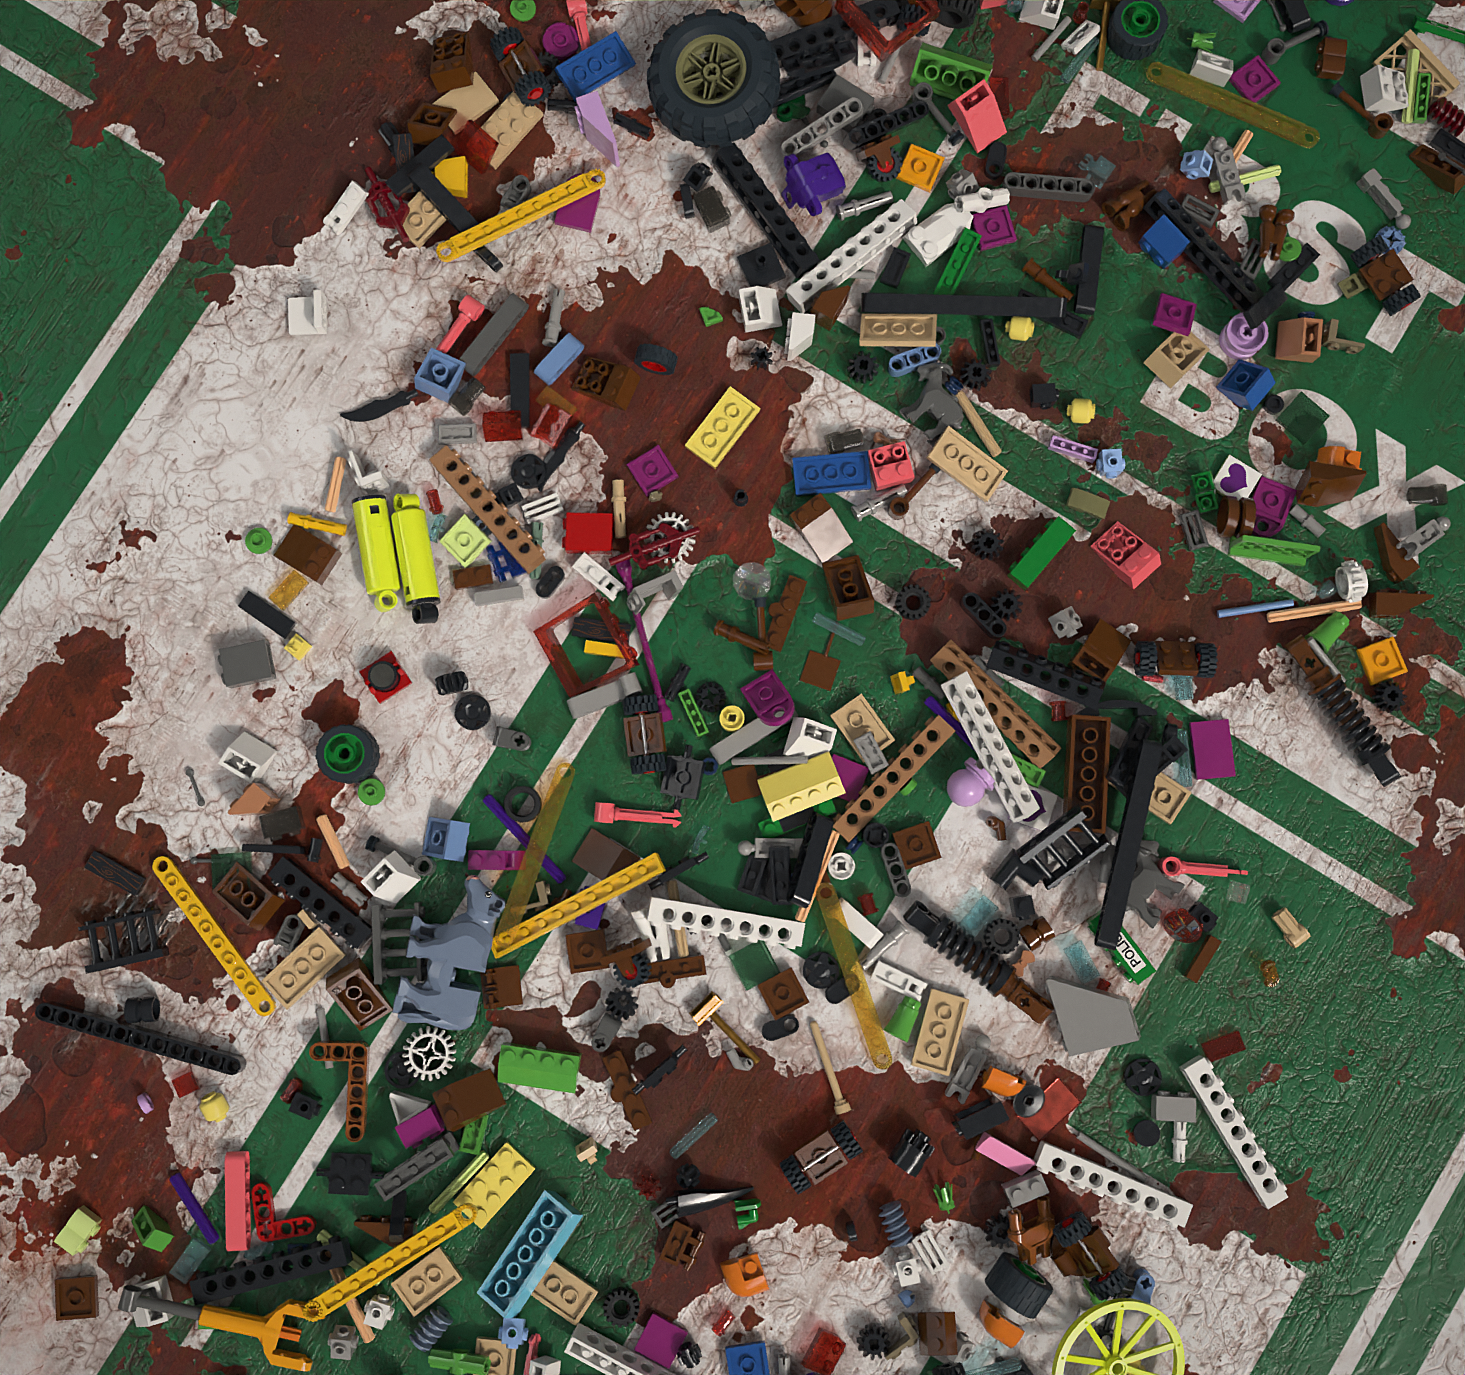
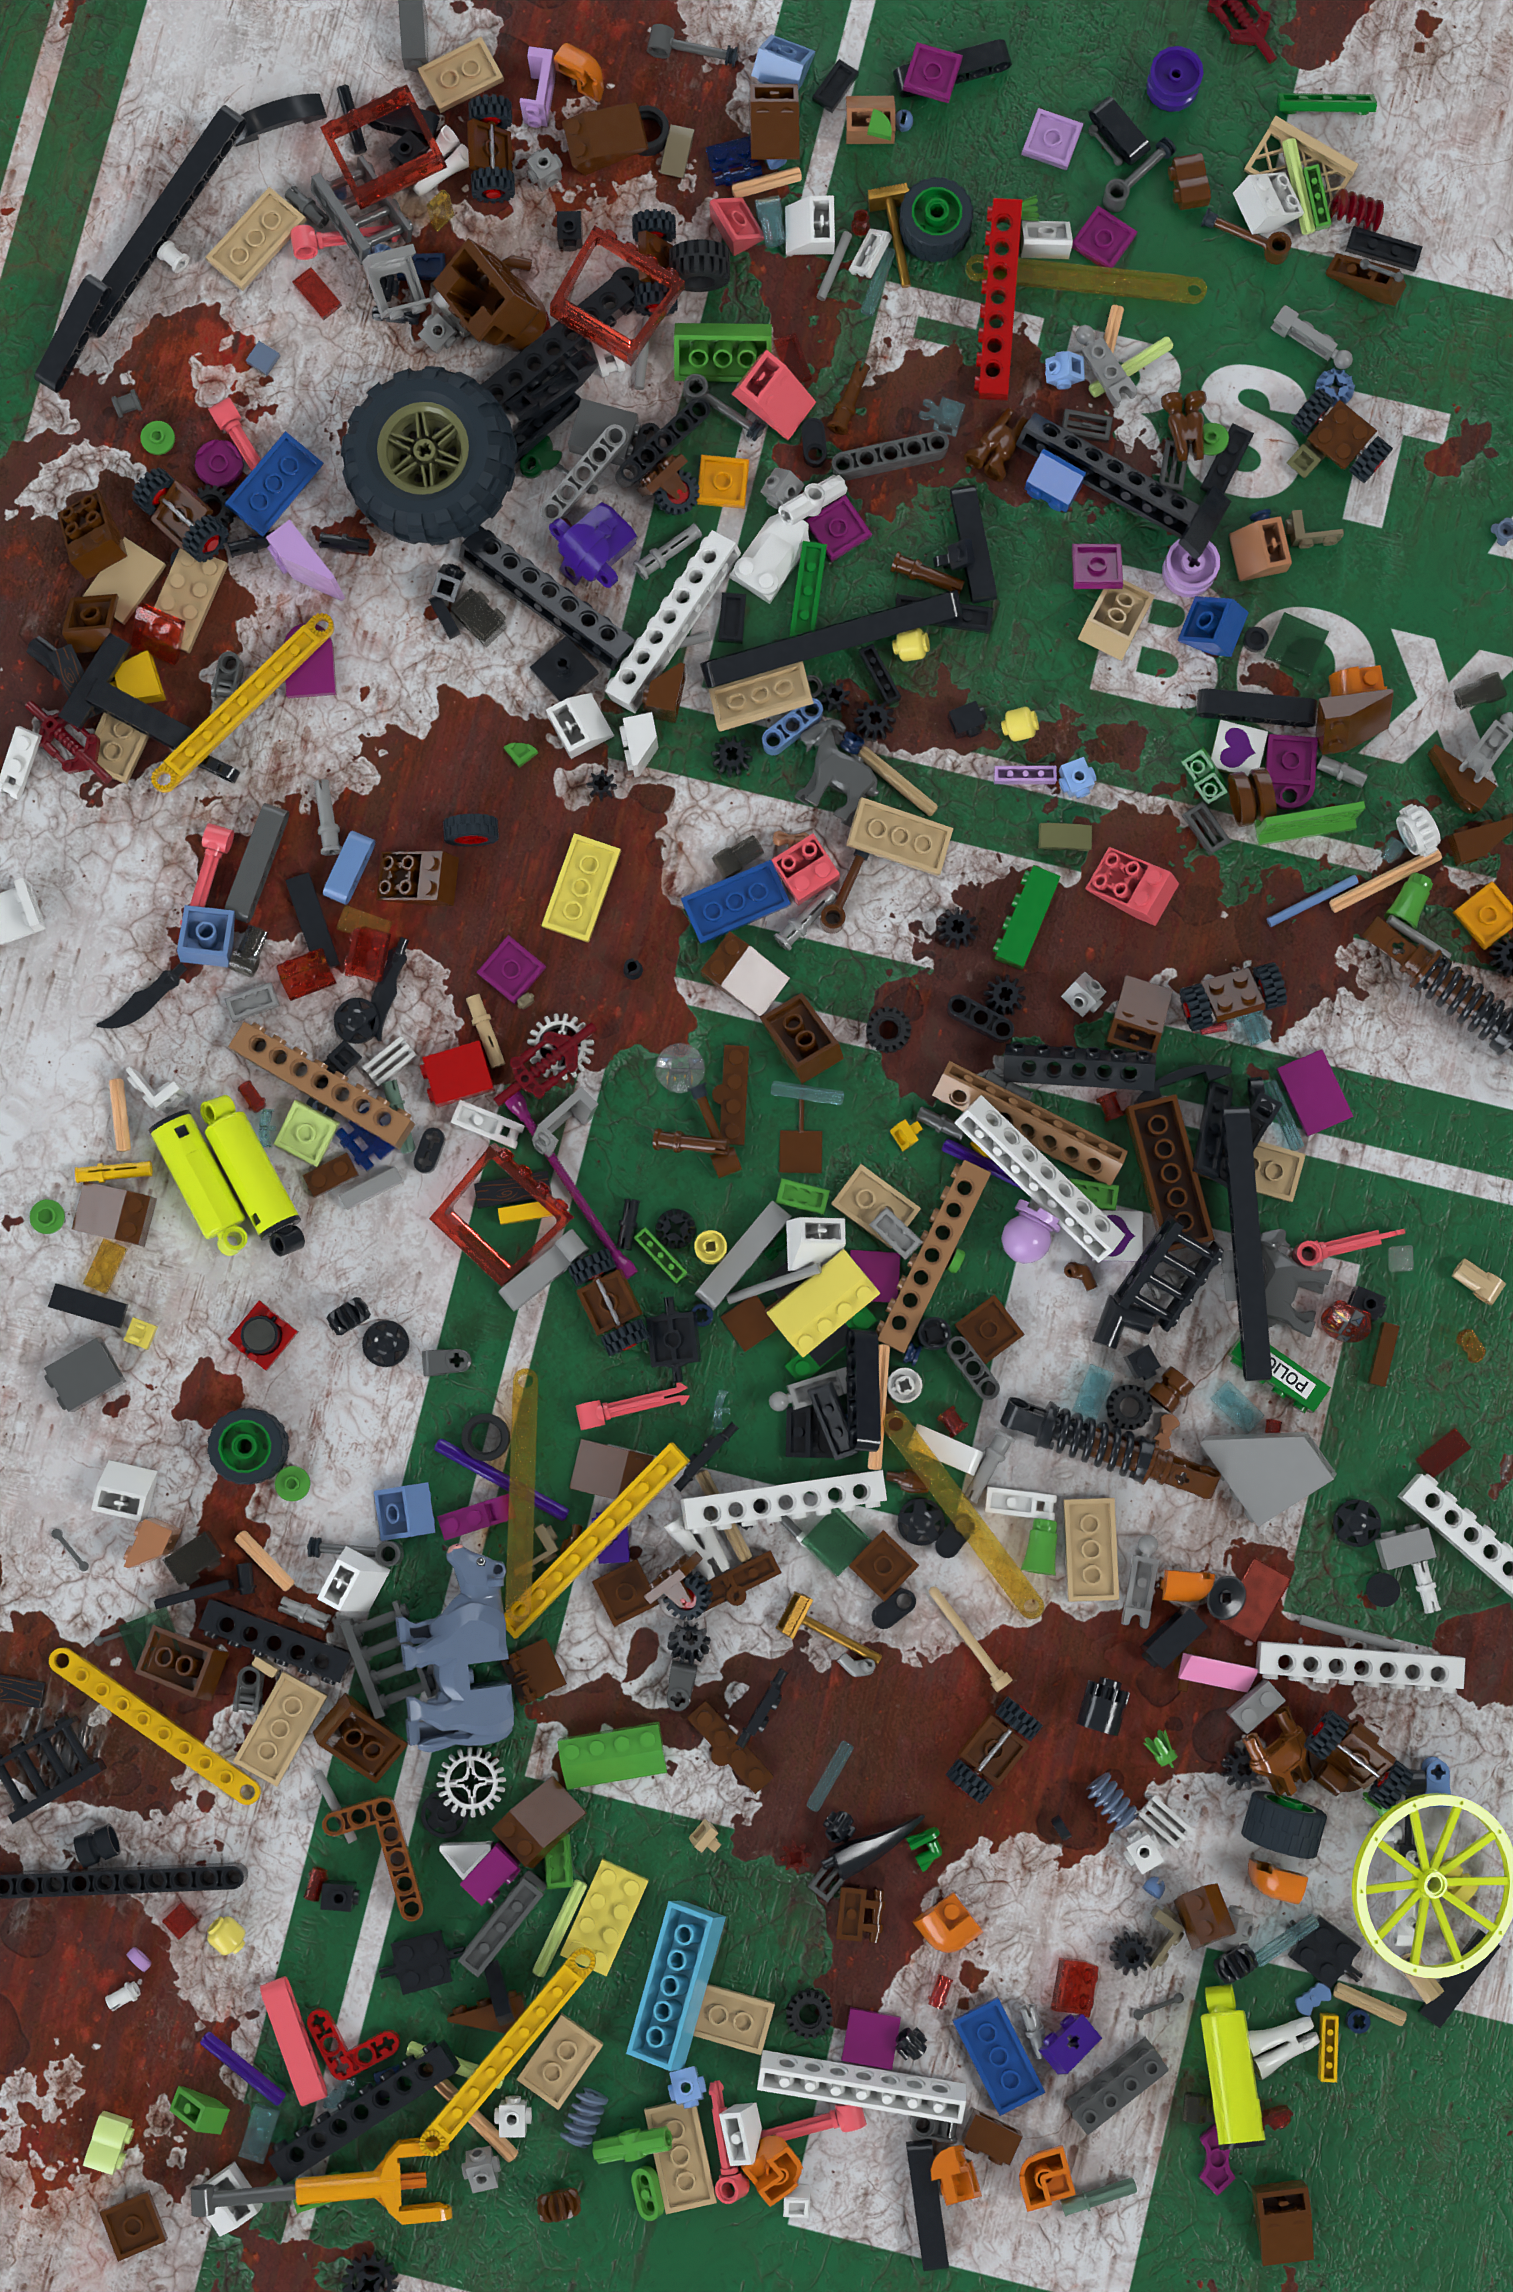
camera: 15 degrees left, 0 degrees up
magenta tile [740,670,795,726] -> none
none -> white pin [105,1981,141,2011]
none -> bright green plate [775,1178,830,1215]
none -> black gear [821,682,850,713]
none -> reddish brown pin [827,361,870,435]
none -> reddish brown piece [886,1469,932,1493]
none -> red brick [974,198,1022,401]
none -> black beam [1196,688,1318,728]

